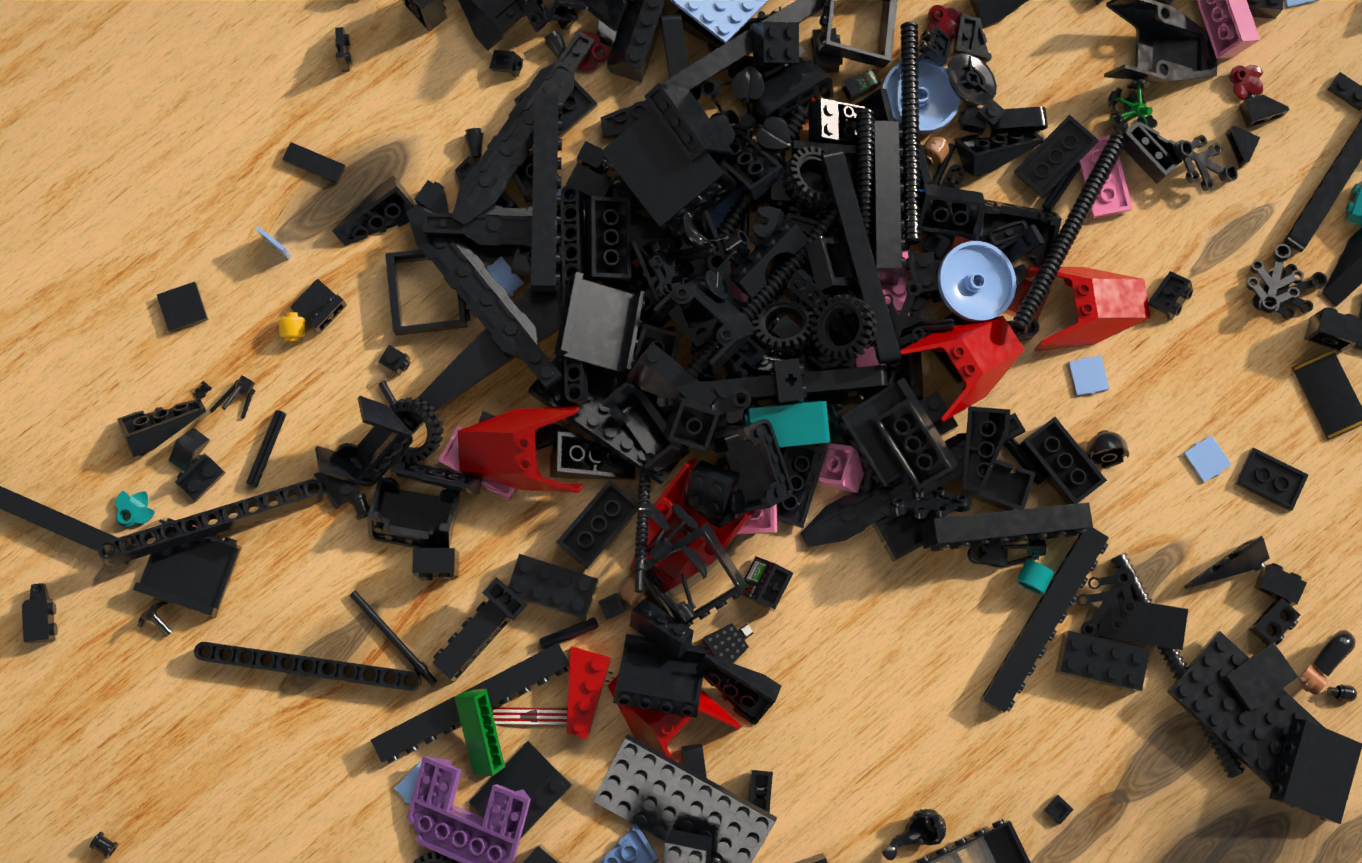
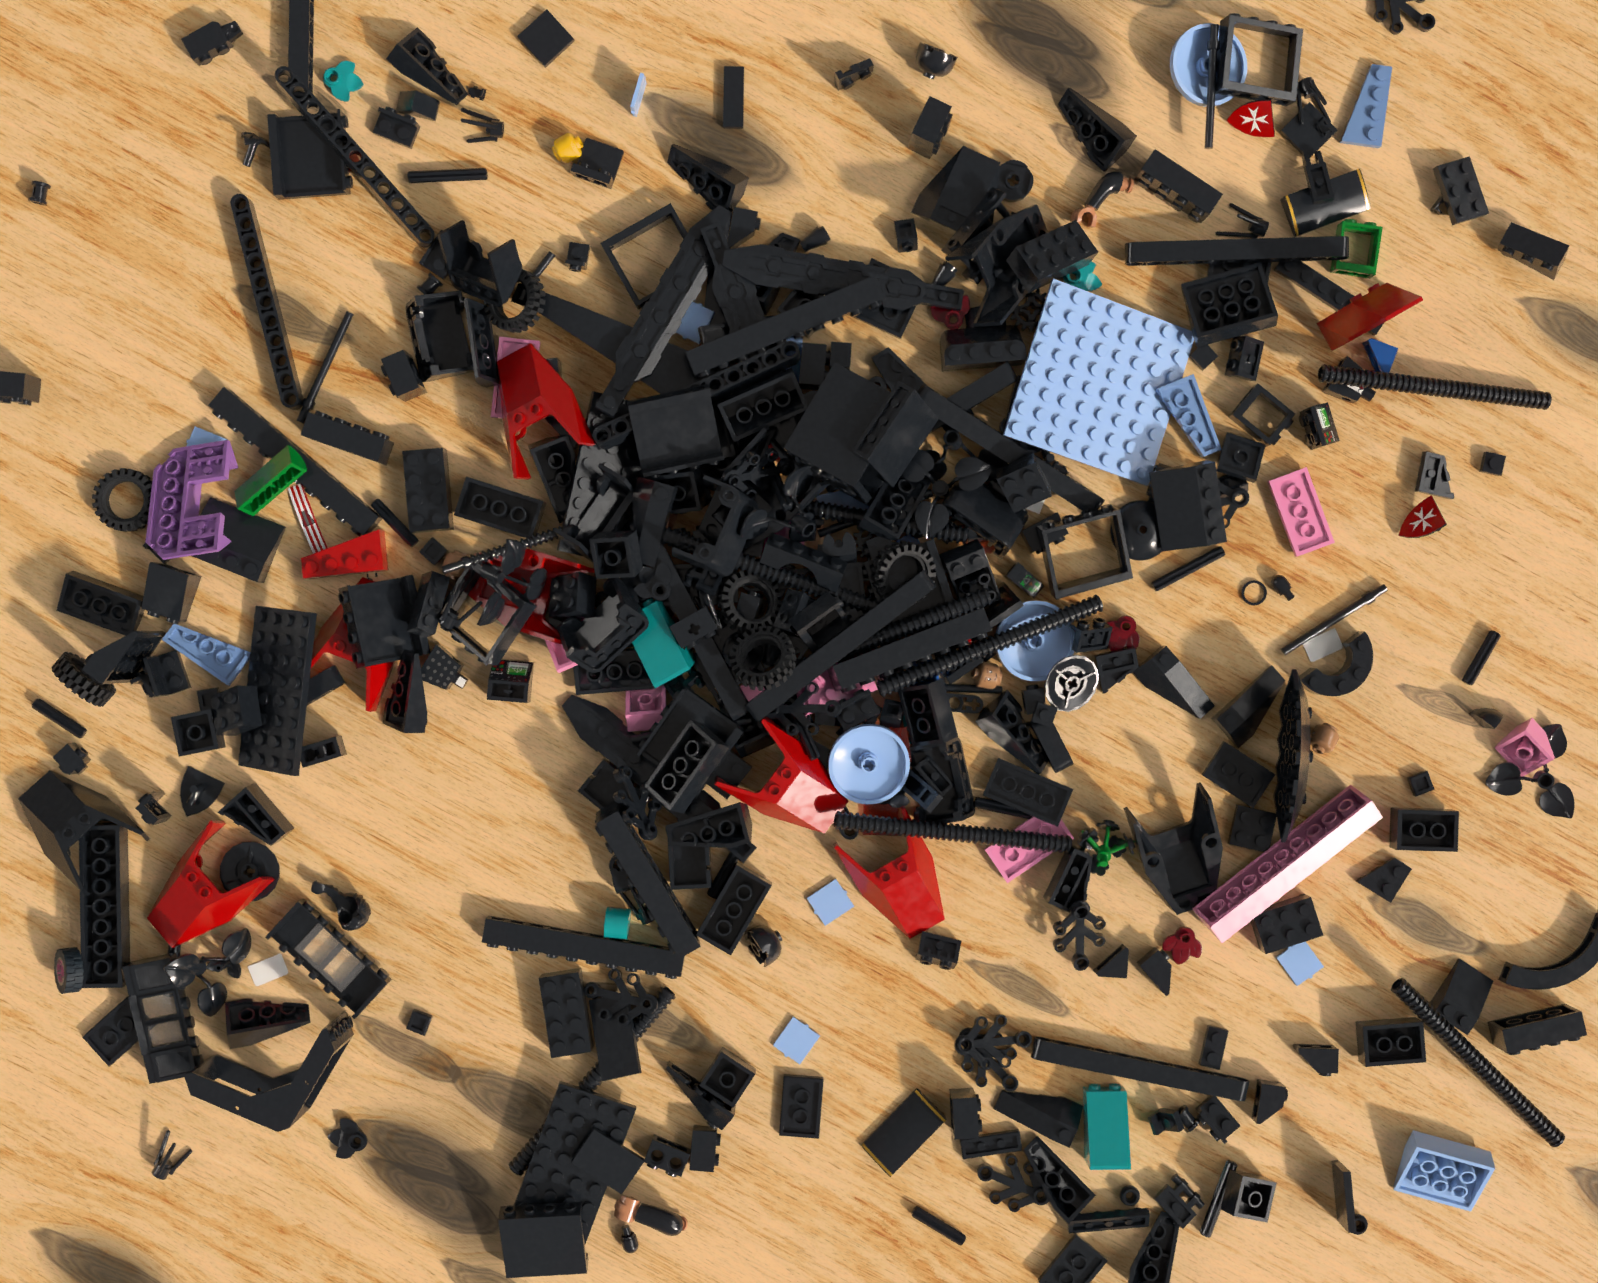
camera: 70 degrees right, 10 degrees up
black brick [481,576,527,621] -> none
none -> black brick [699,1047,756,1108]

